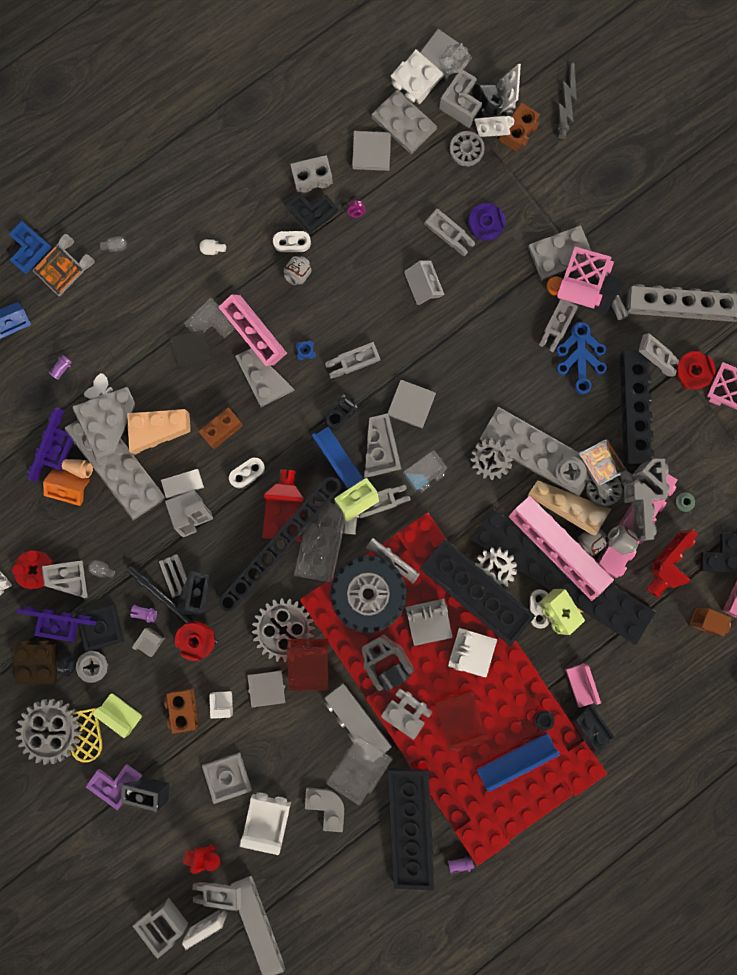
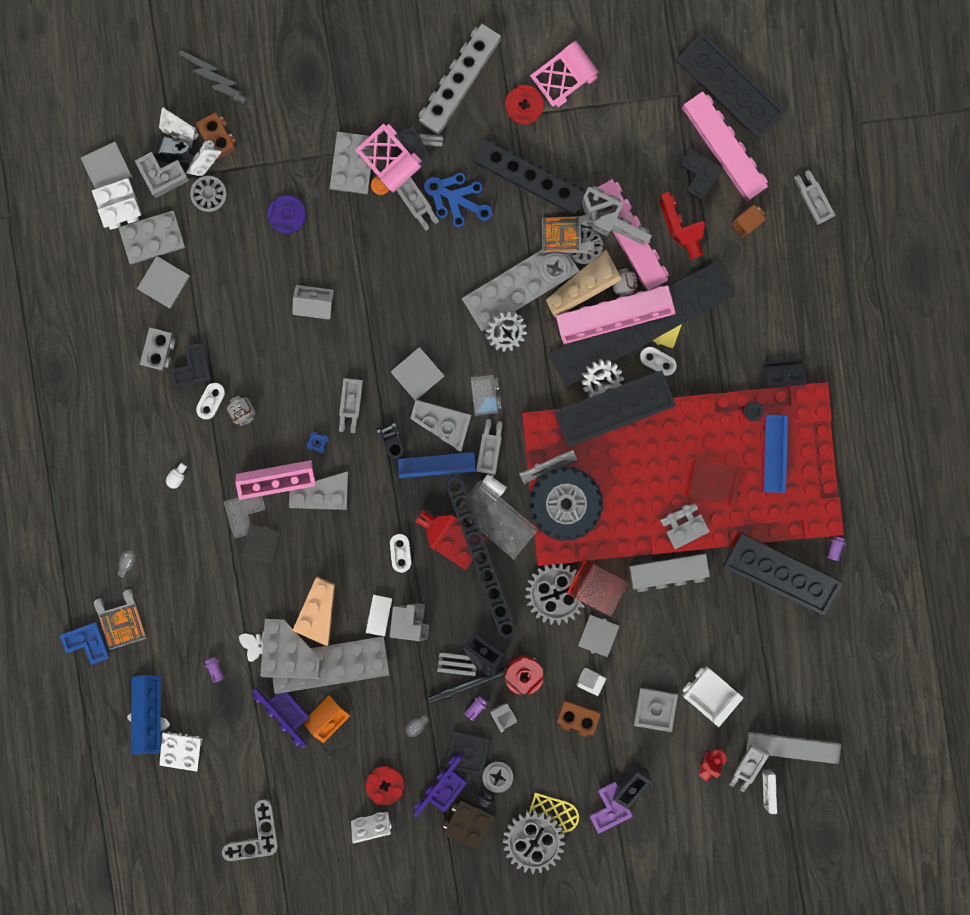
camera: 55 degrees left, 5 degrees up
light grey wing [41,561,87,598] -> none
light nougat cone [62,459,93,479] -> none
yellowish green panel [93,694,142,738] -> none
light grey plate [133,898,188,959] -> none
dark orange brick [198,407,244,449] -> none
light grey plate [305,787,344,832] -> none
clear bracket [326,736,392,806] -> none
yellowish green panel [334,478,379,522] -> none
magenta plate [347,200,366,218] -> none
dark grey piece [362,634,414,691] -> none
light grey hinge [406,599,453,646] -> none
light grey hinge [424,208,475,256] -> none
clear brick [438,43,472,74] -> none
white hinge [448,628,497,678] -> none
yellowish green brick [539,589,585,635] -> none
bright pink panel [565,663,601,708] -> none
light grey head [608,526,638,555] -> none
light grey hinge [639,333,679,377] -> none
sand green plate [675,493,695,512] -> none

